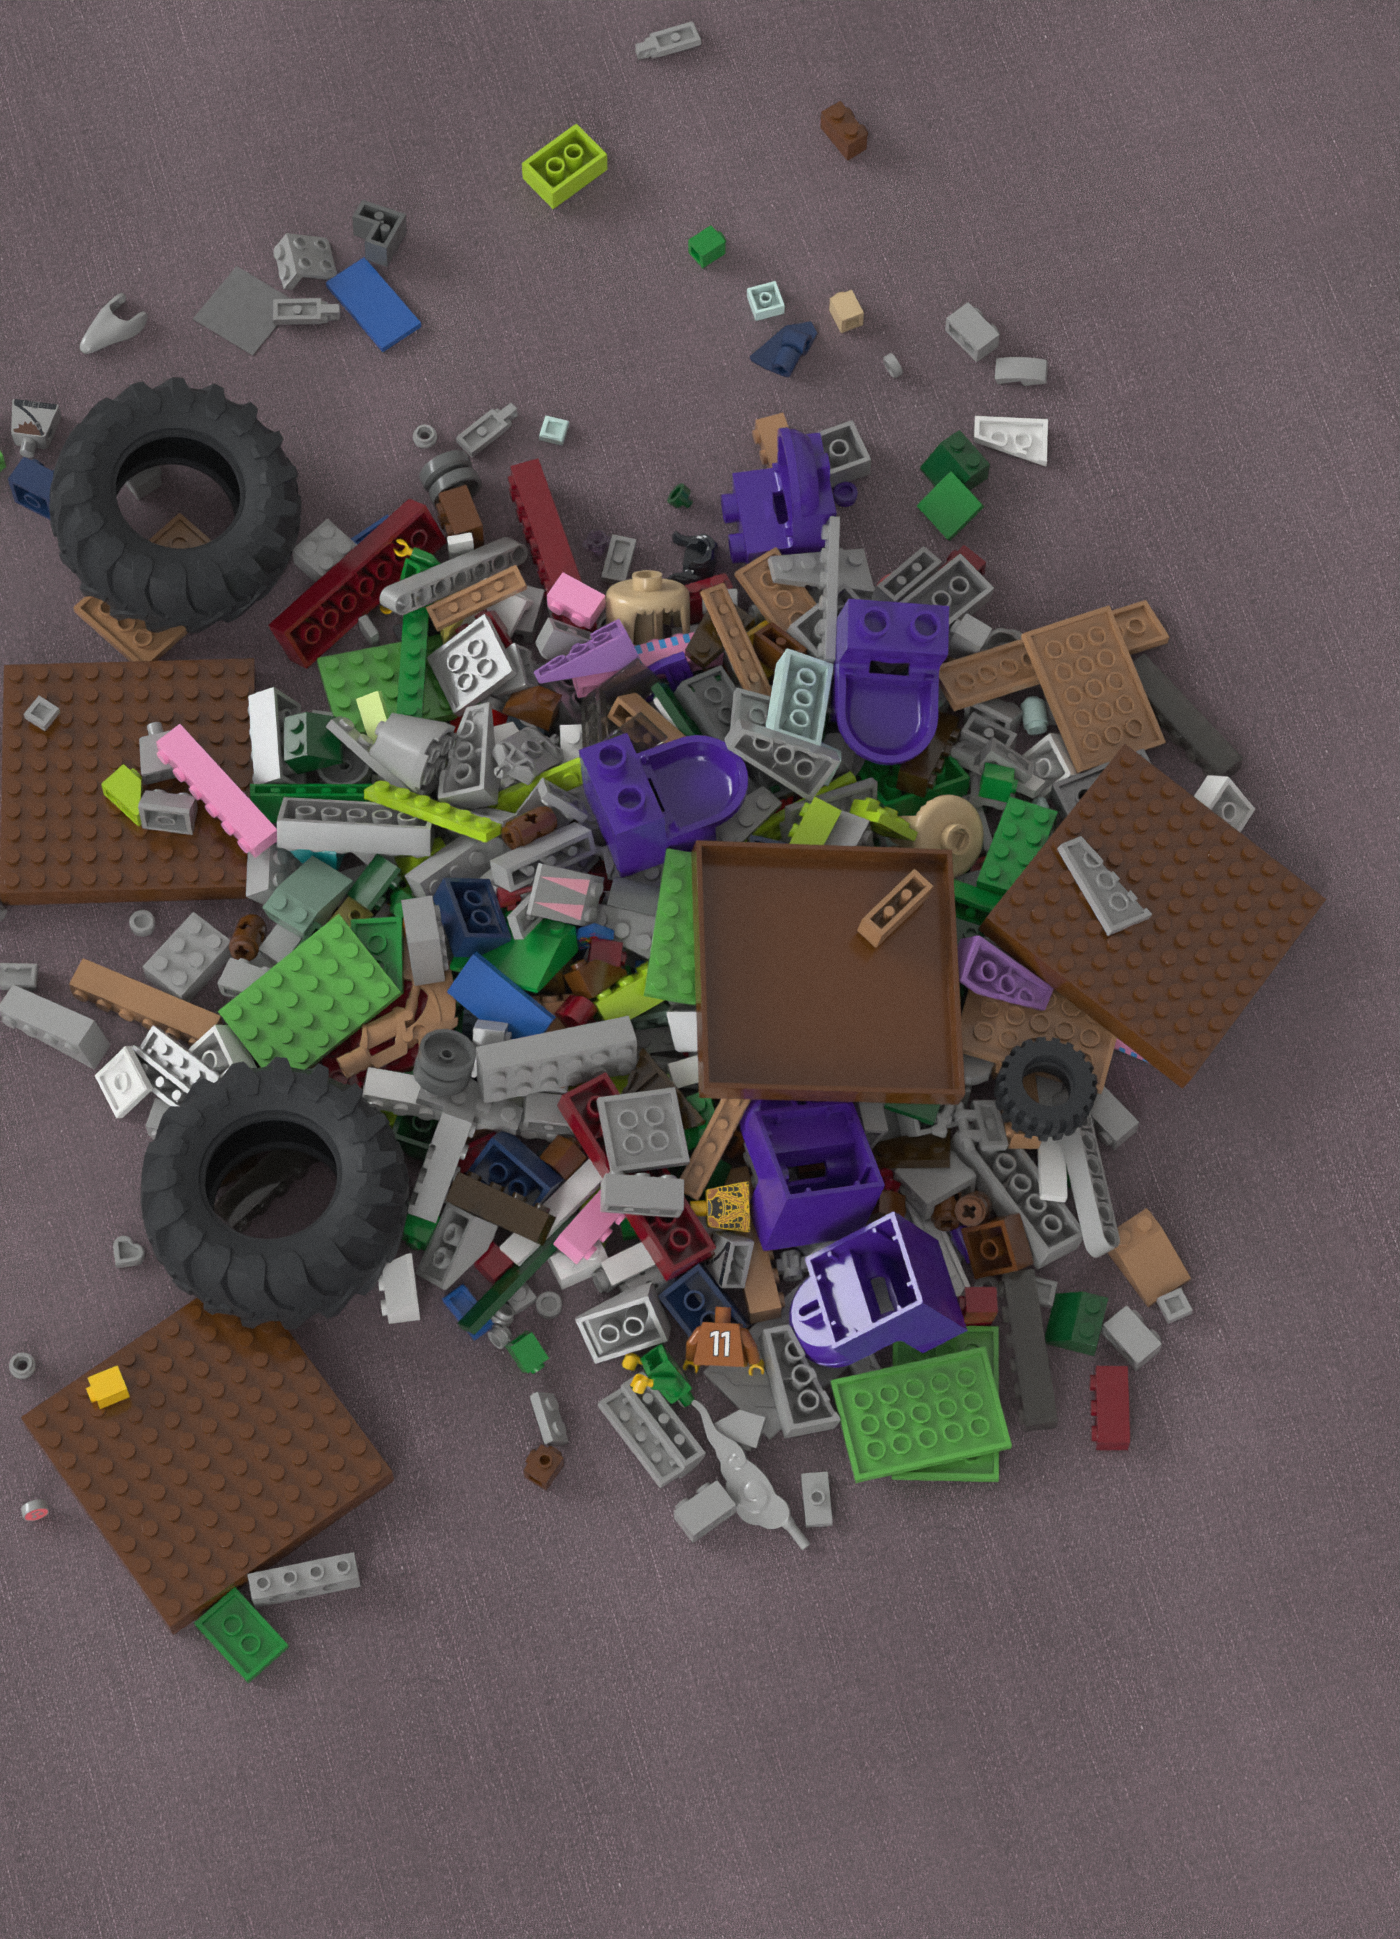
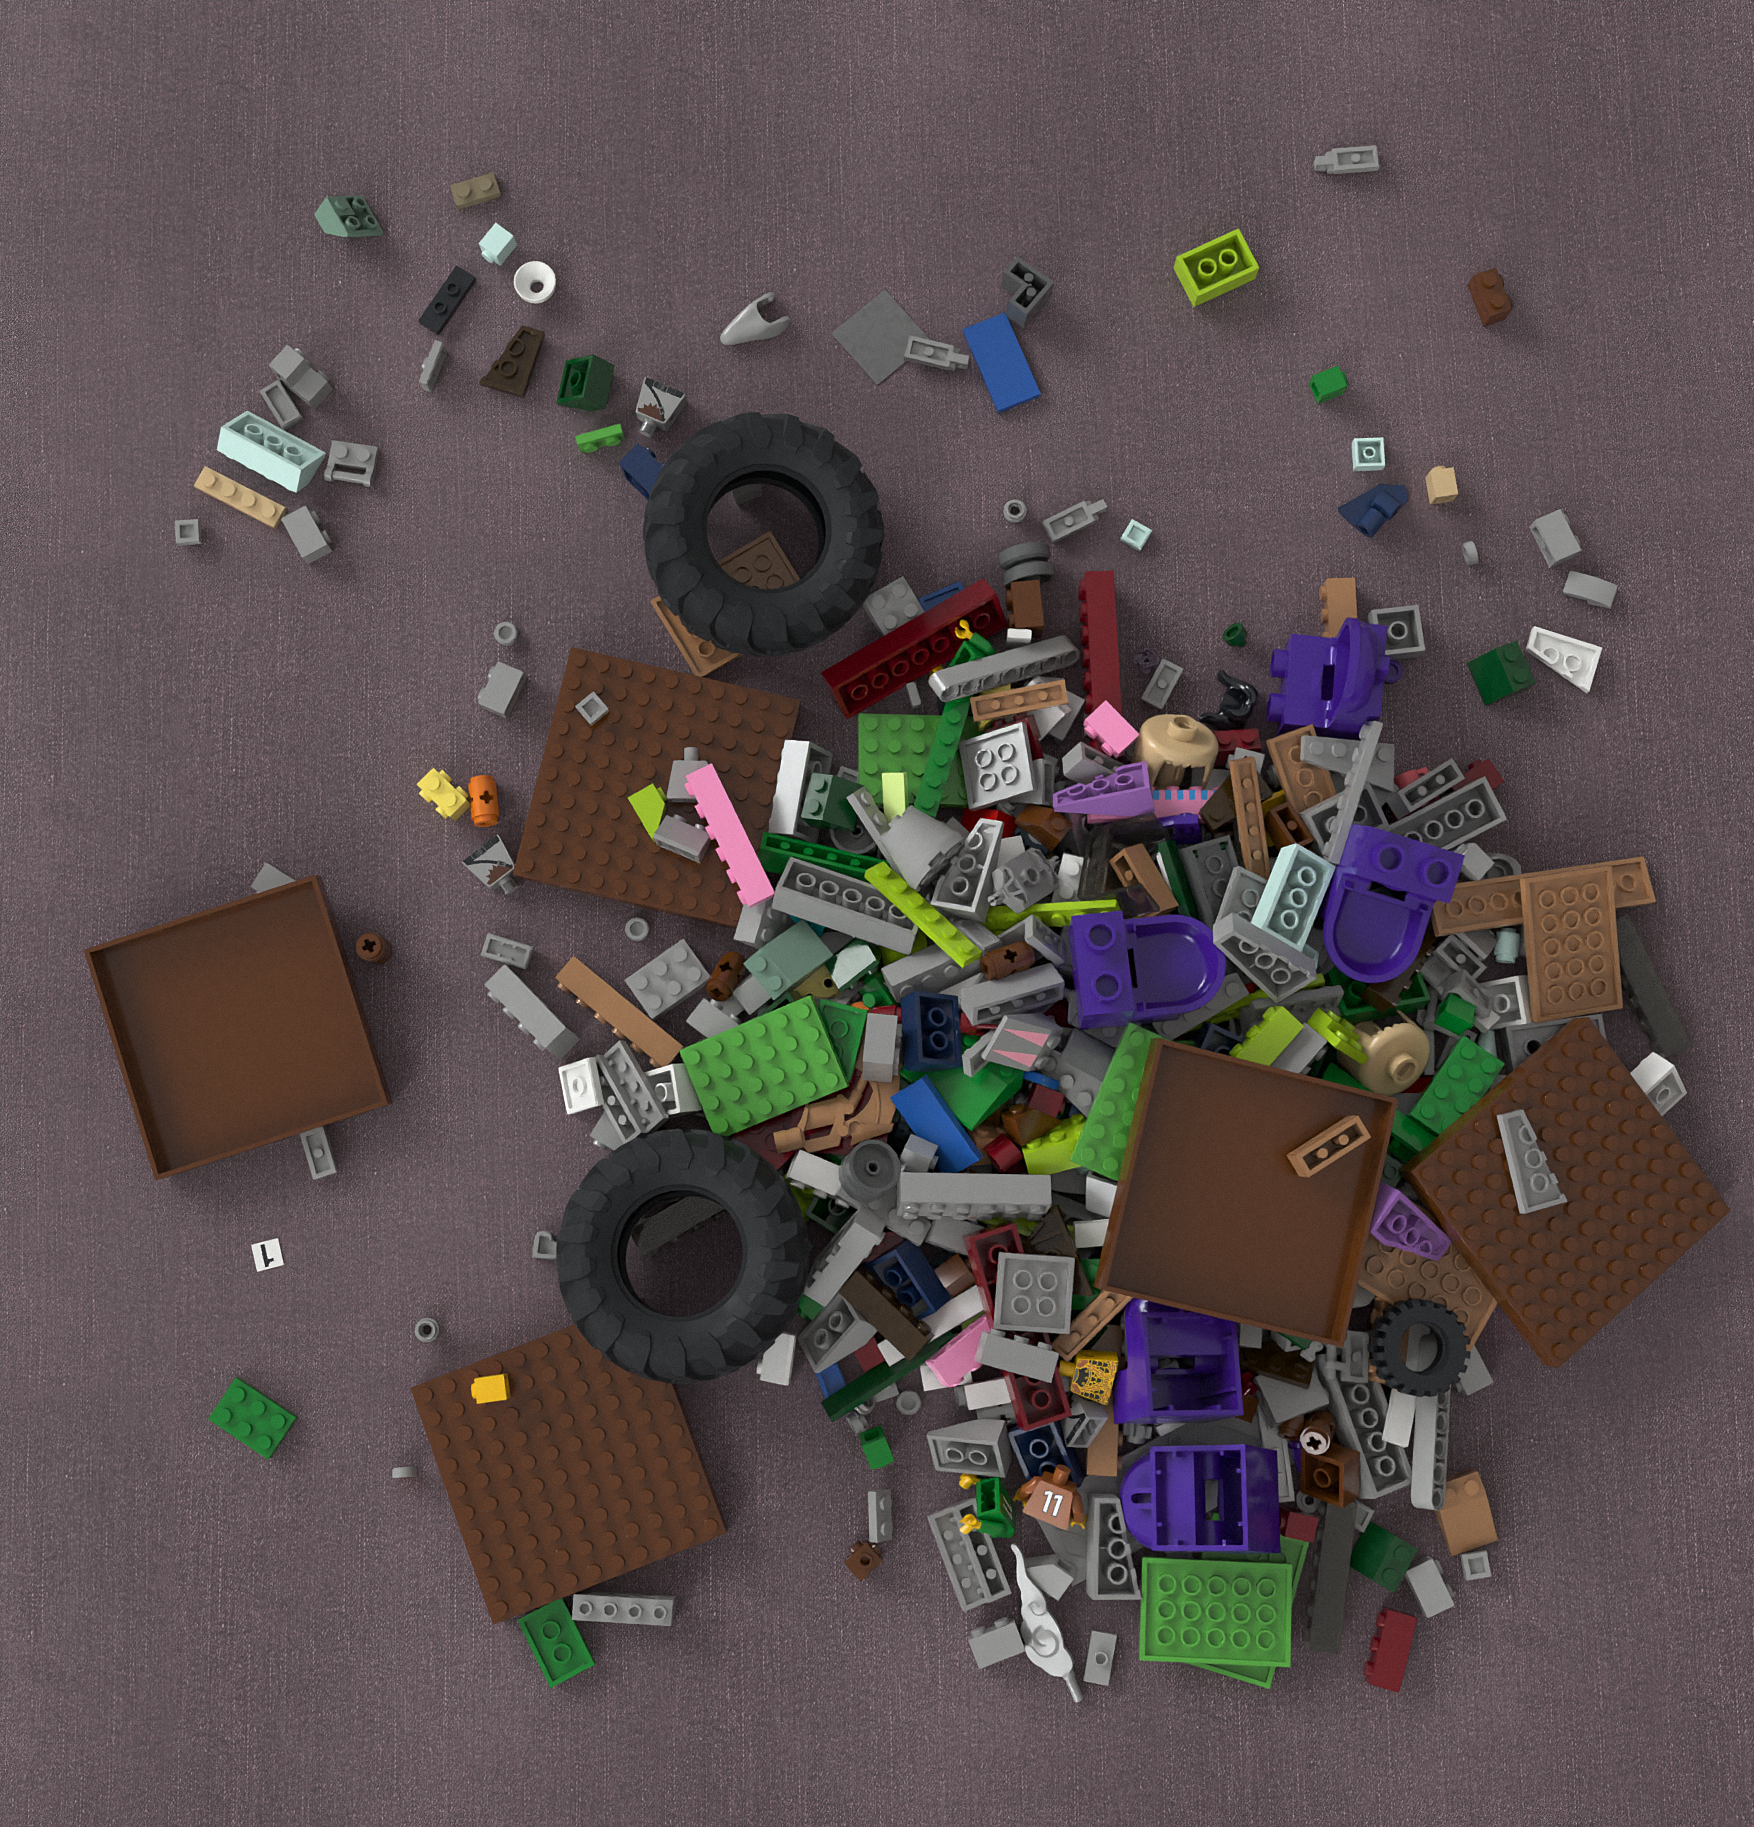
camera: 20 degrees right, 15 degrees up
light grey bracket [274,233,337,290] -> none
green tile [916,471,985,541] -> none

